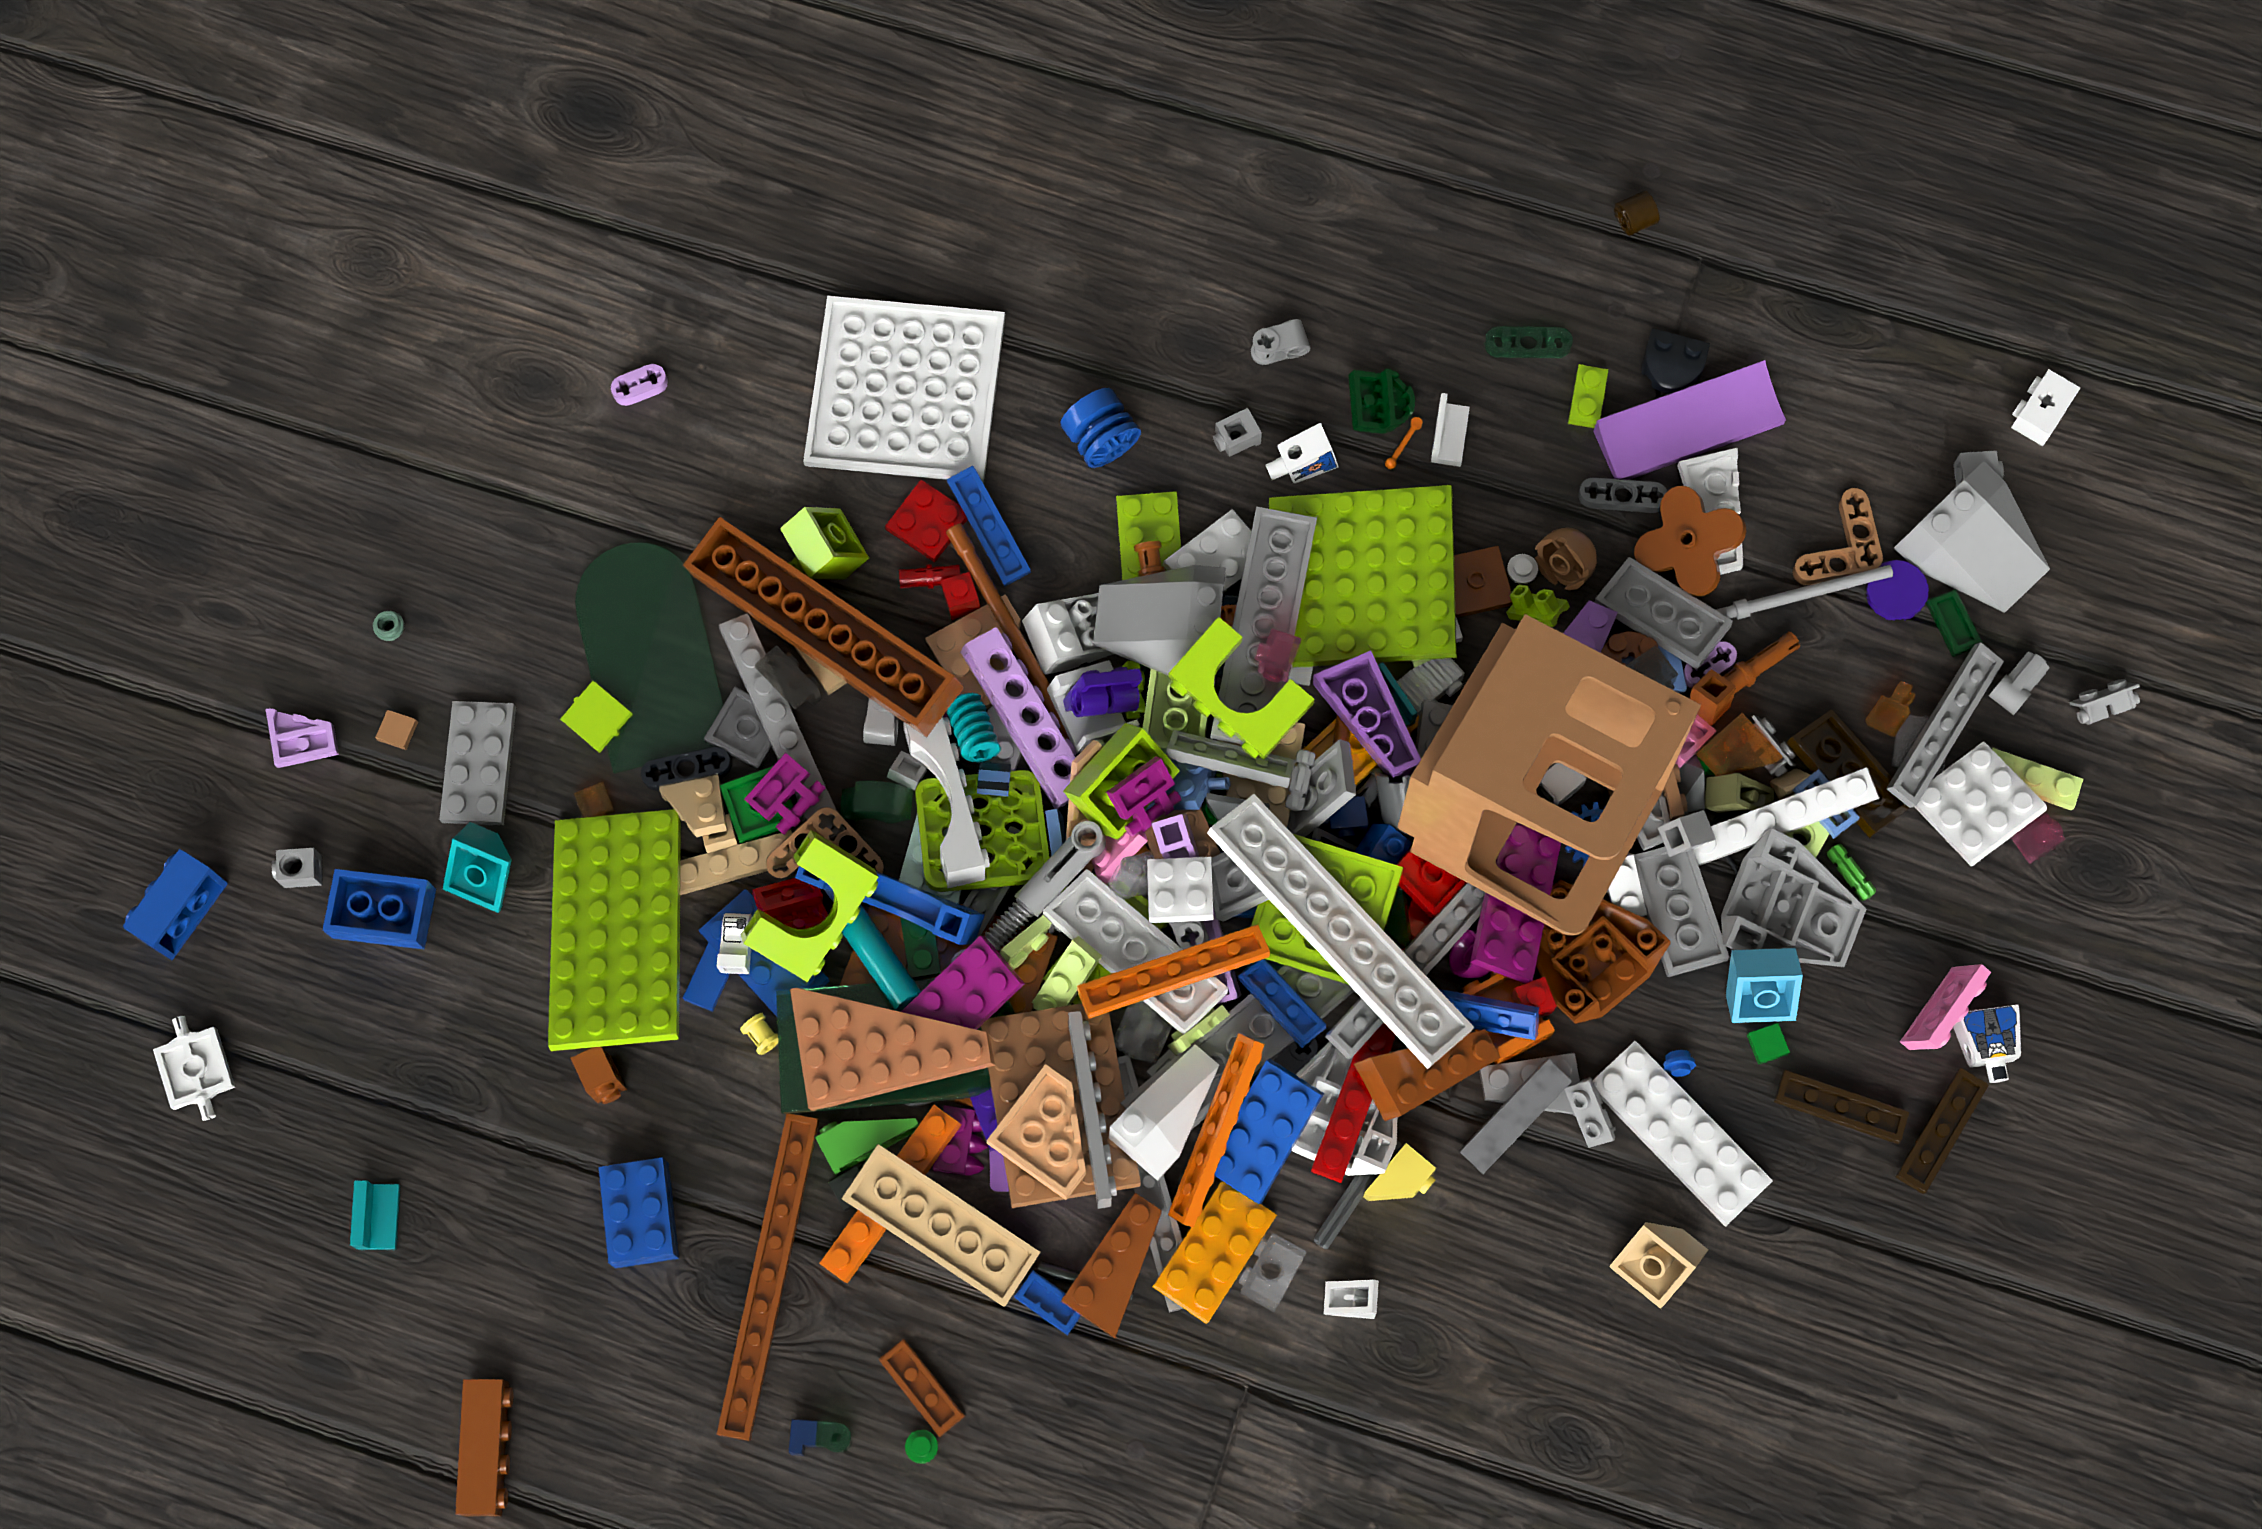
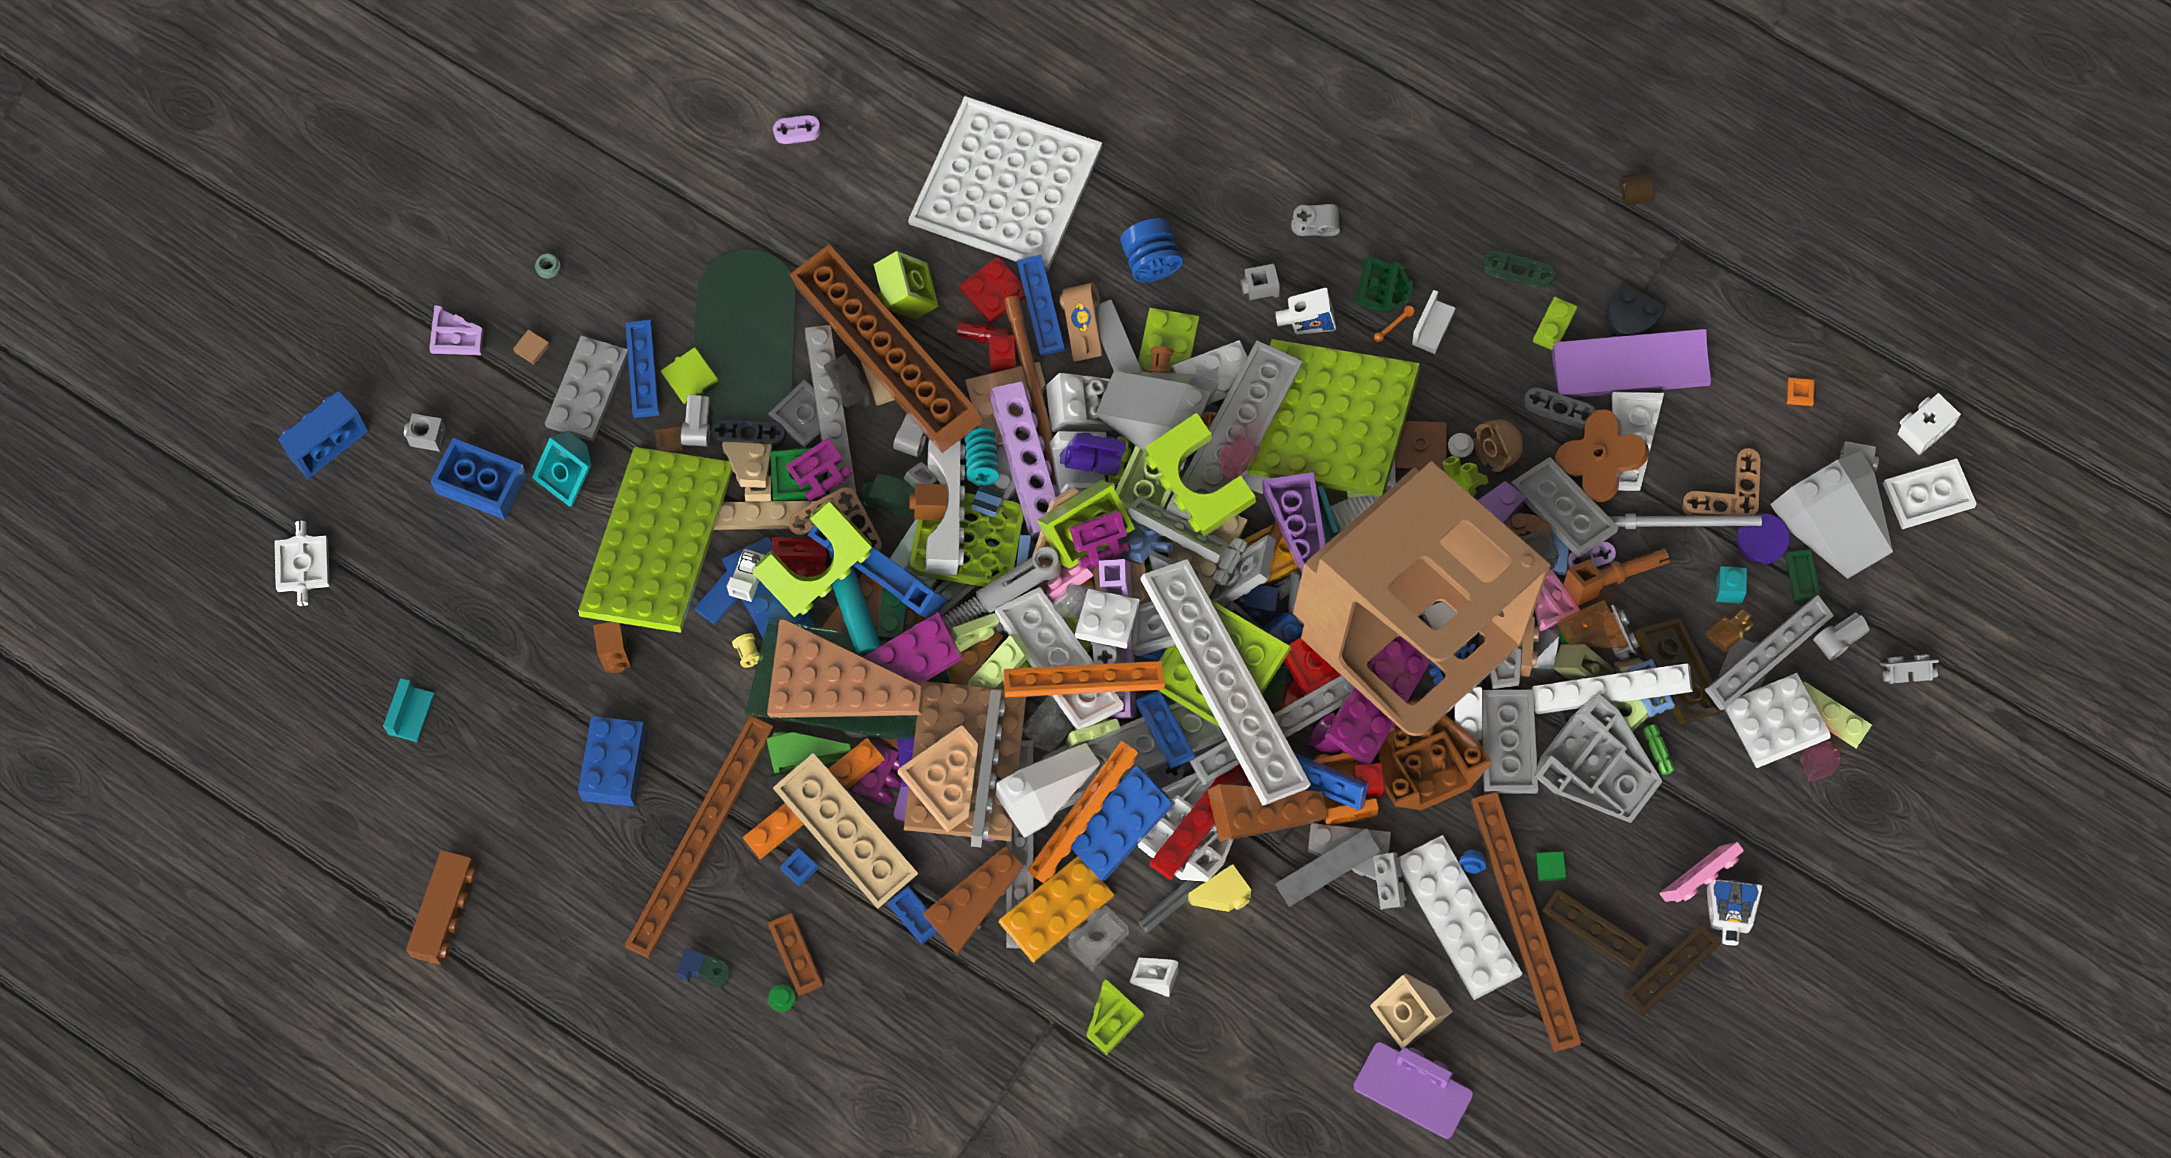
camera: 15 degrees right, 5 degrees down
light grey brick [1658,810,1716,857] -> none
medium azure brick [1726,948,1803,1023] -> none
none -> blue plate [626,320,659,418]
none -> light grey piece [681,395,710,447]
none -> blue plate [780,848,818,887]
none -> dark orange brick [909,484,947,520]
none -> medium nougat door [1060,283,1103,362]
none -> lime wing [1087,979,1144,1055]
none -> light grey tile [1095,300,1142,372]
none -> medium lavender bracket [1354,1042,1473,1139]
none -> dark orange plate [1471,792,1581,1052]
none -> teal brick [1716,566,1747,604]
none -> orange tile [1787,377,1815,406]
none -> white plate [1883,459,1977,529]

